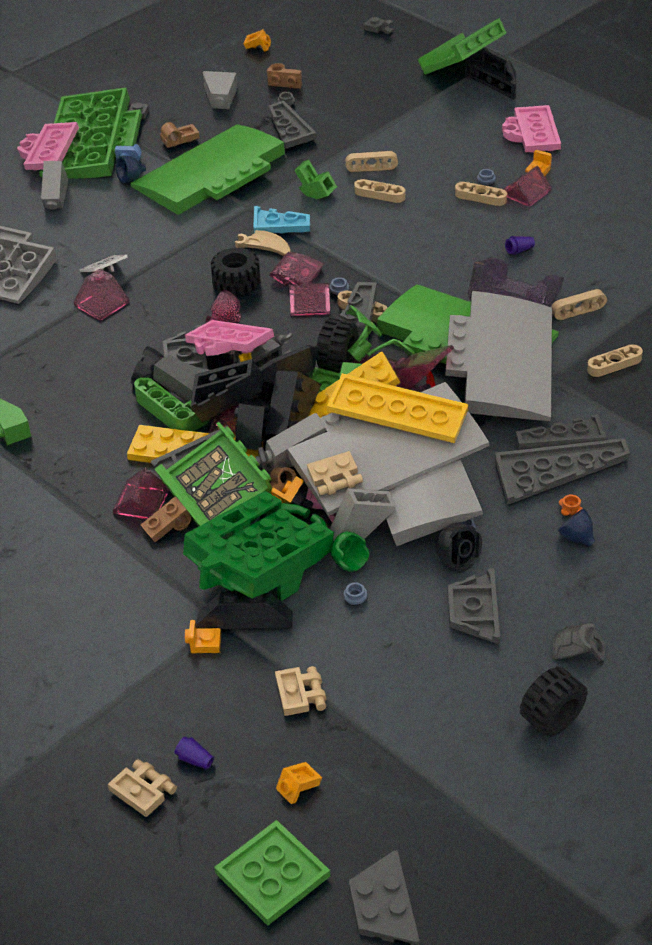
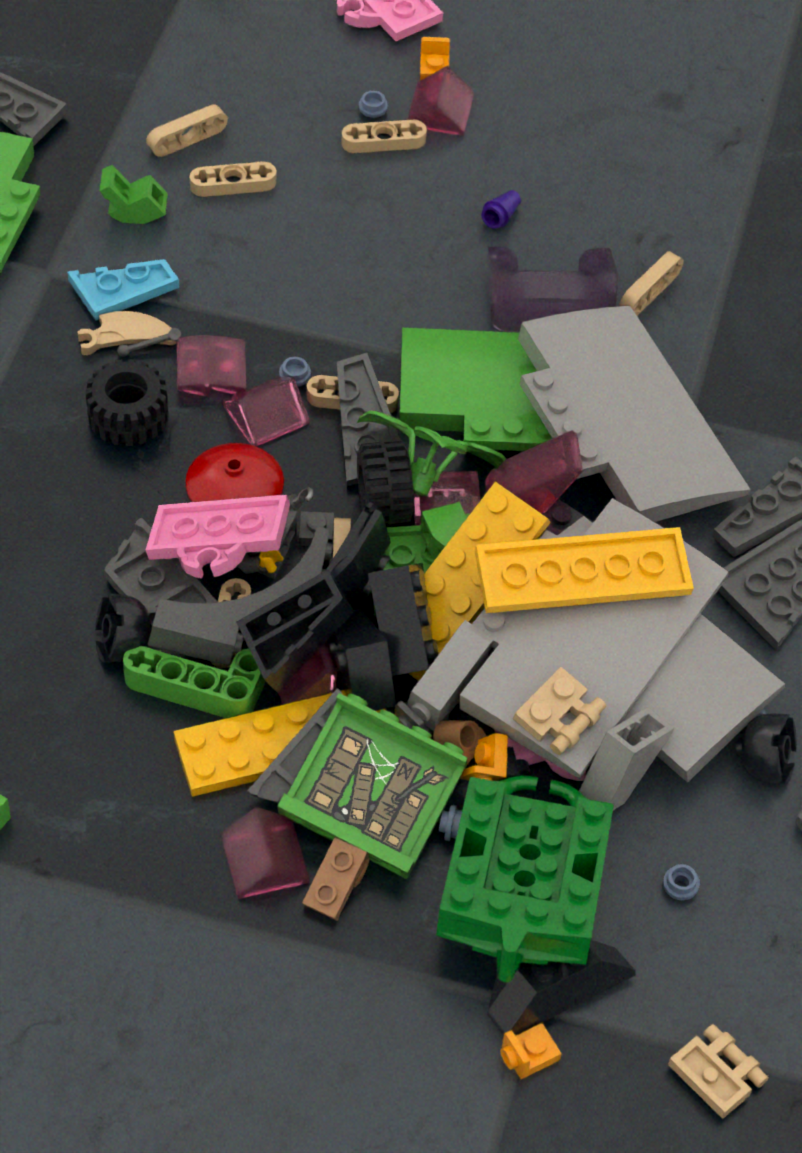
camera: 35 degrees left, 10 degrees up
clear pink cylinder [205,289,242,324] -> none
green hair [330,531,370,572] -> none
tan beam [587,345,643,377] -> none
none -> dark grey hinge [117,328,181,357]
none -> red dish [186,443,284,502]

